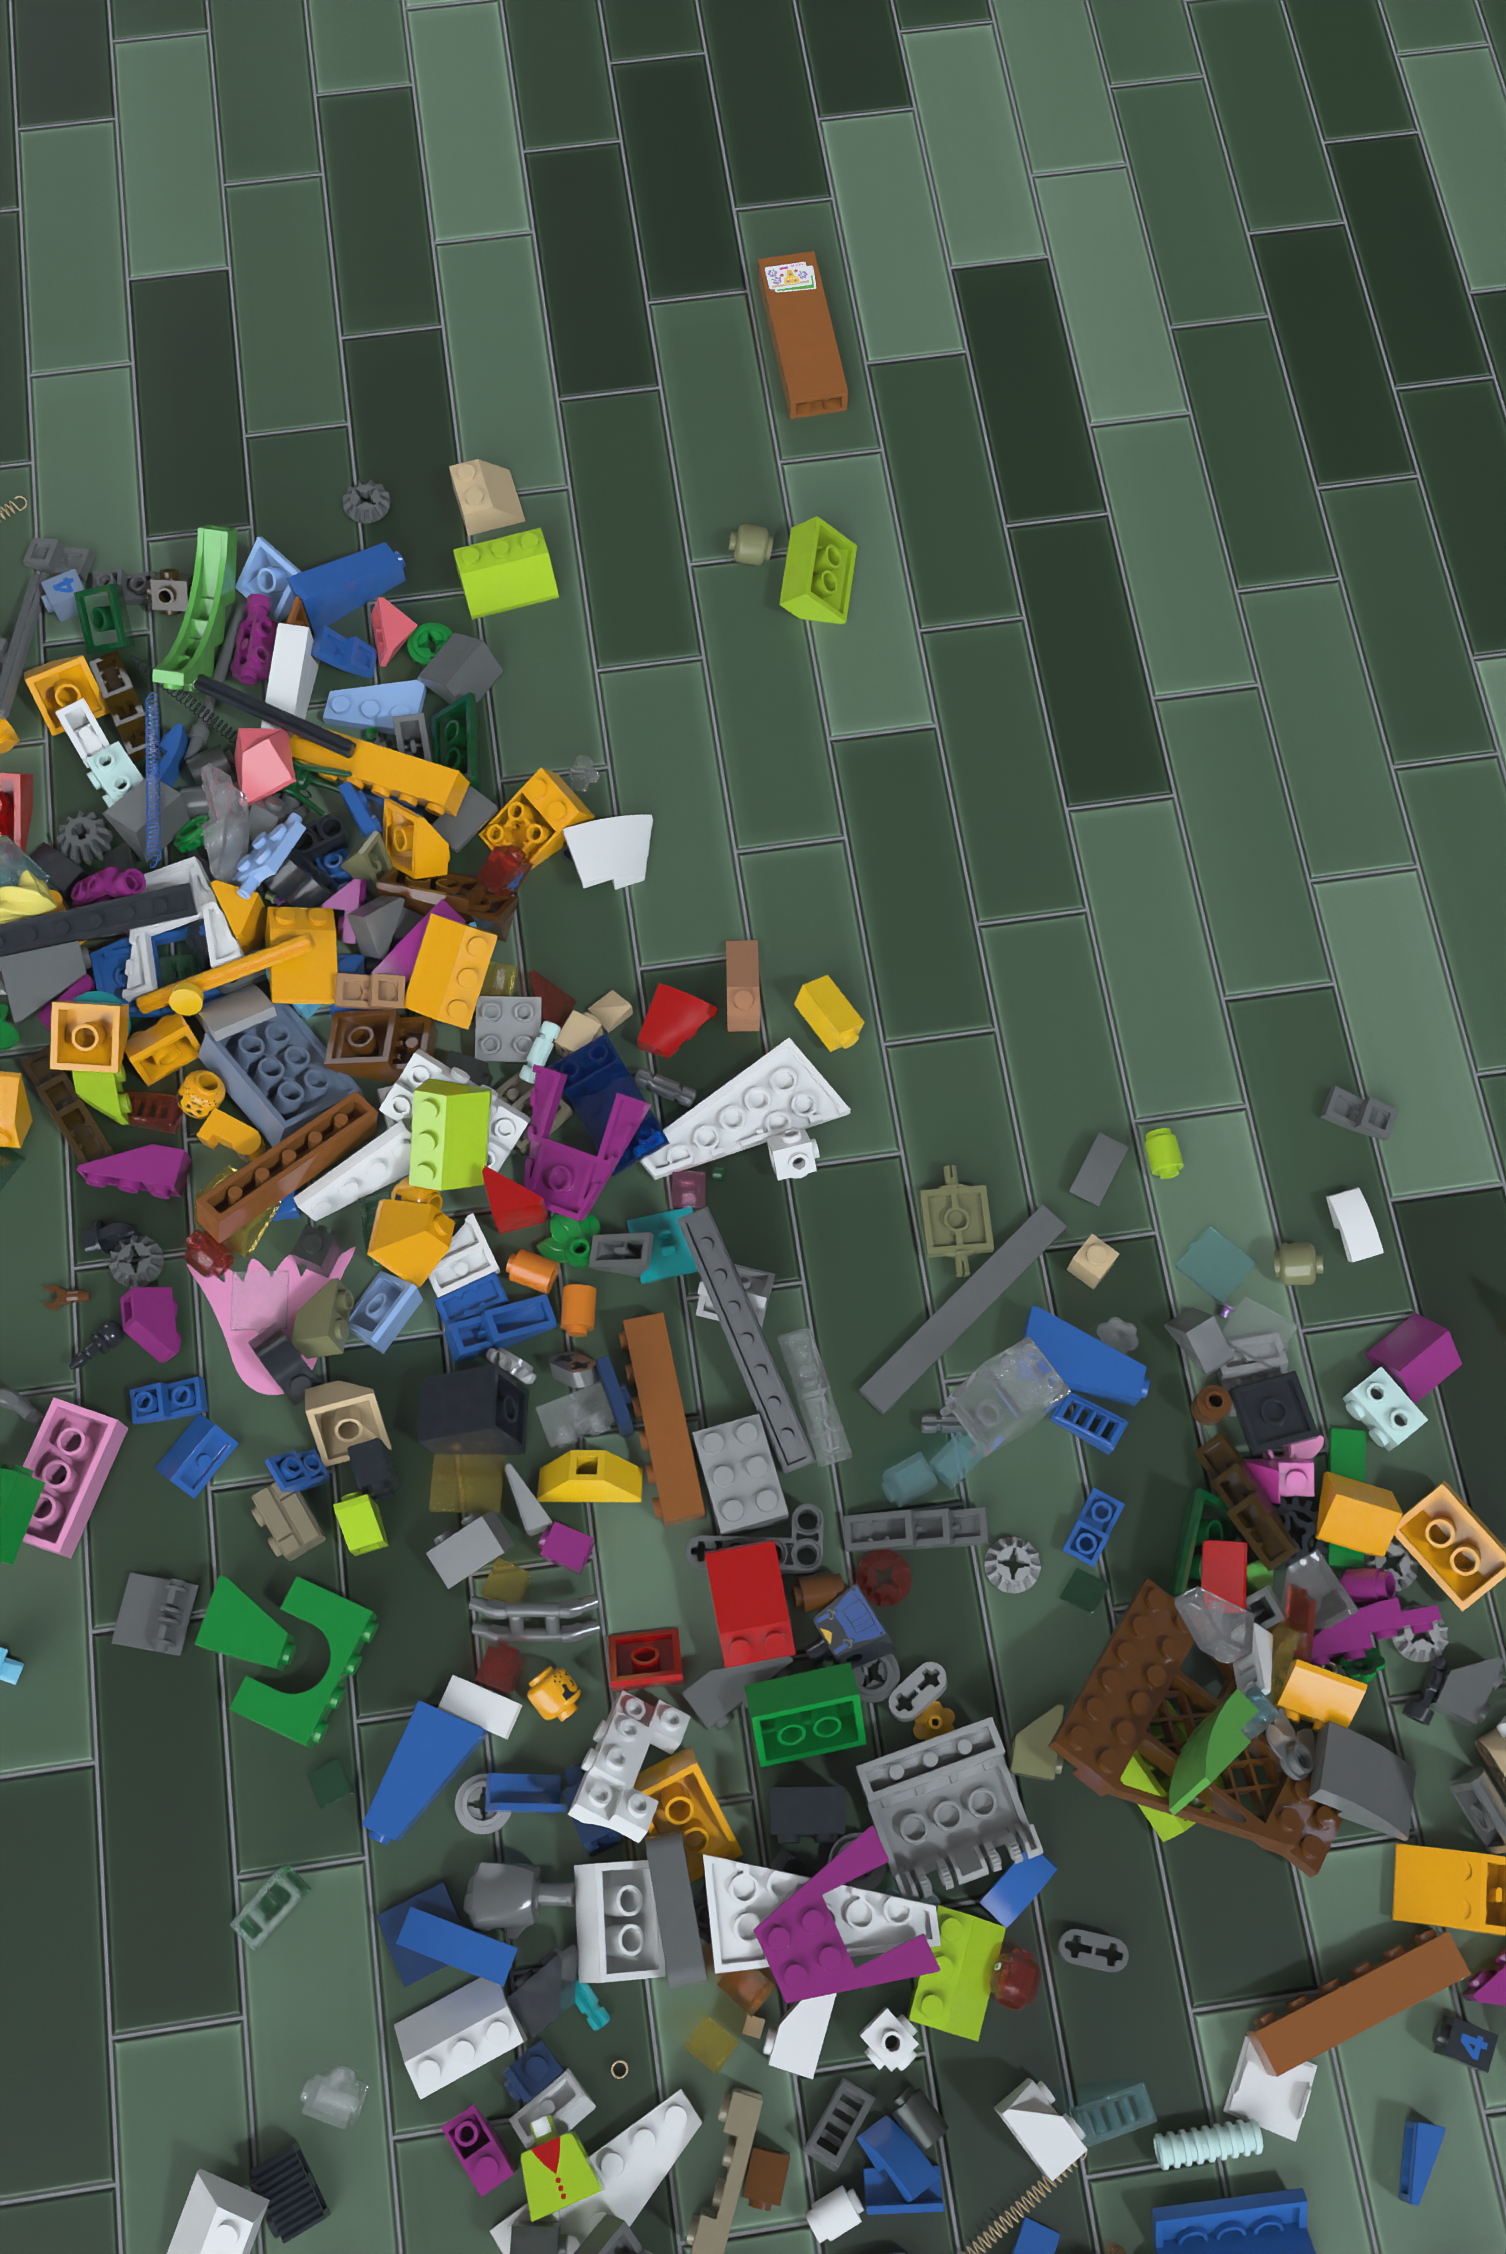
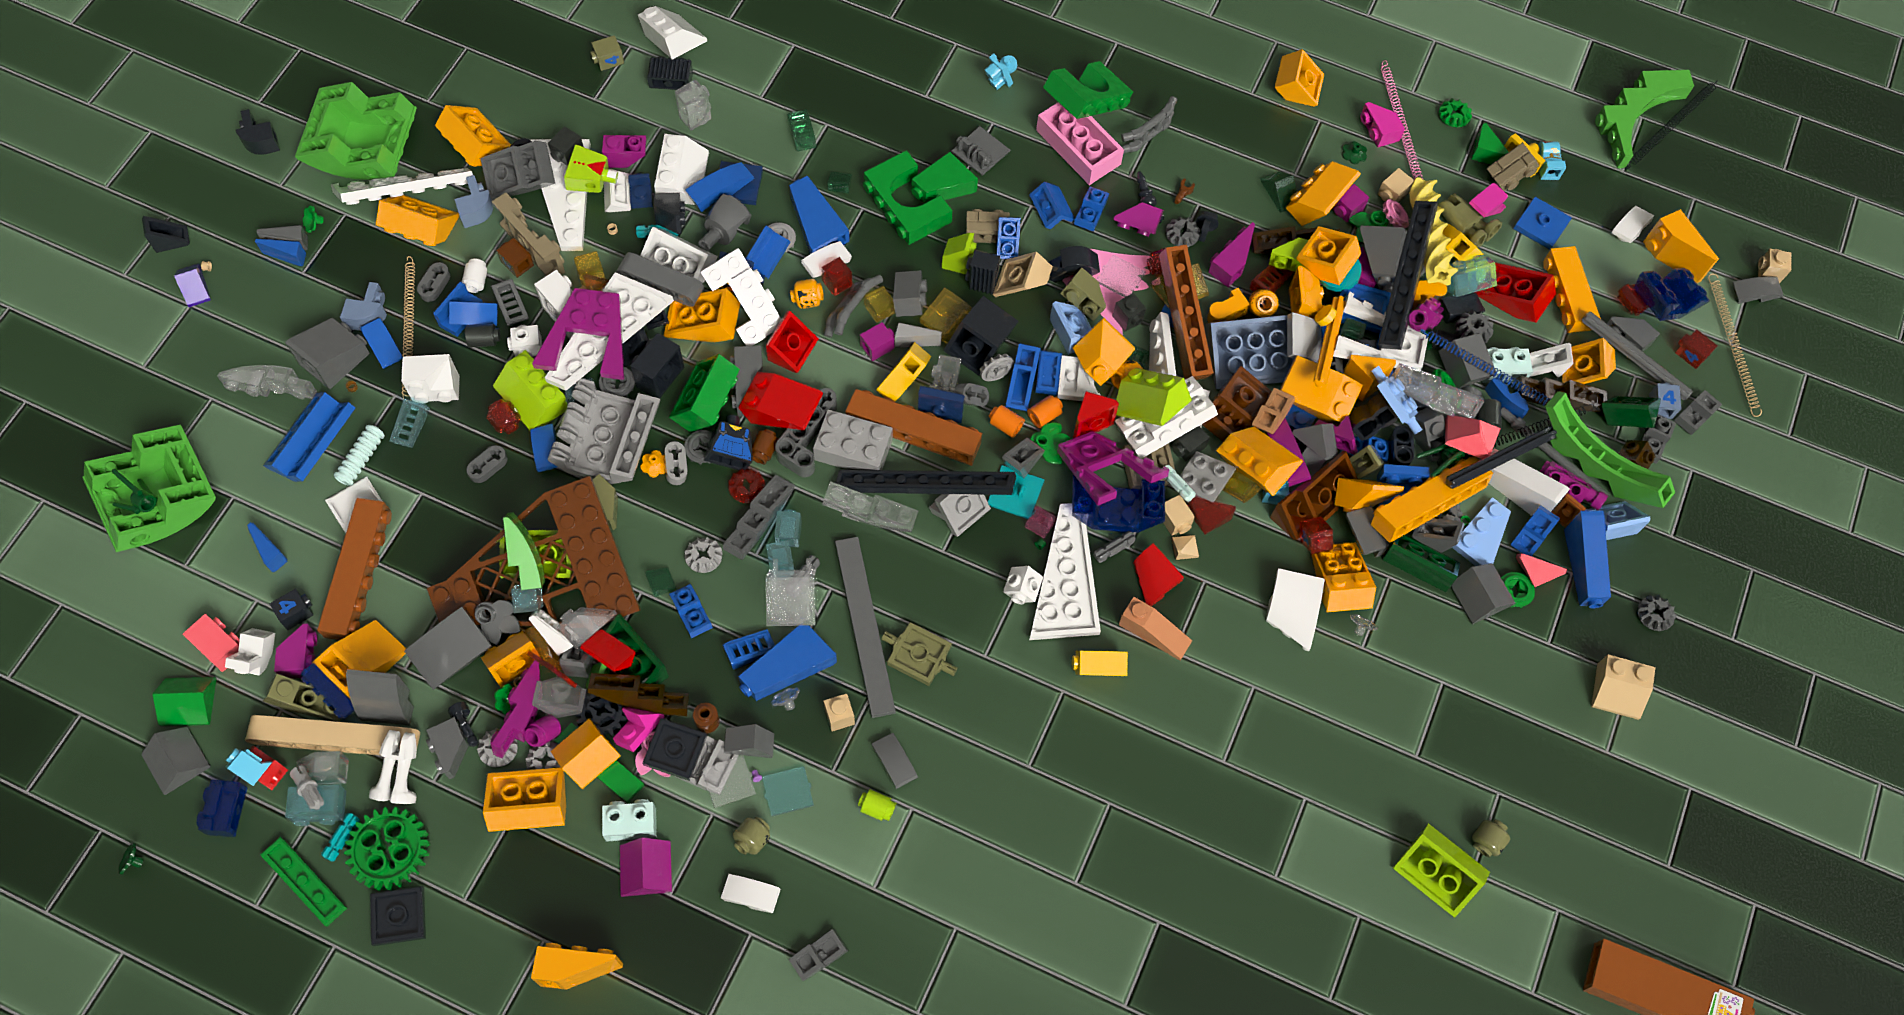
camera: 120 degrees right, 5 degrees down
lime slope [453,528,559,620] -> none

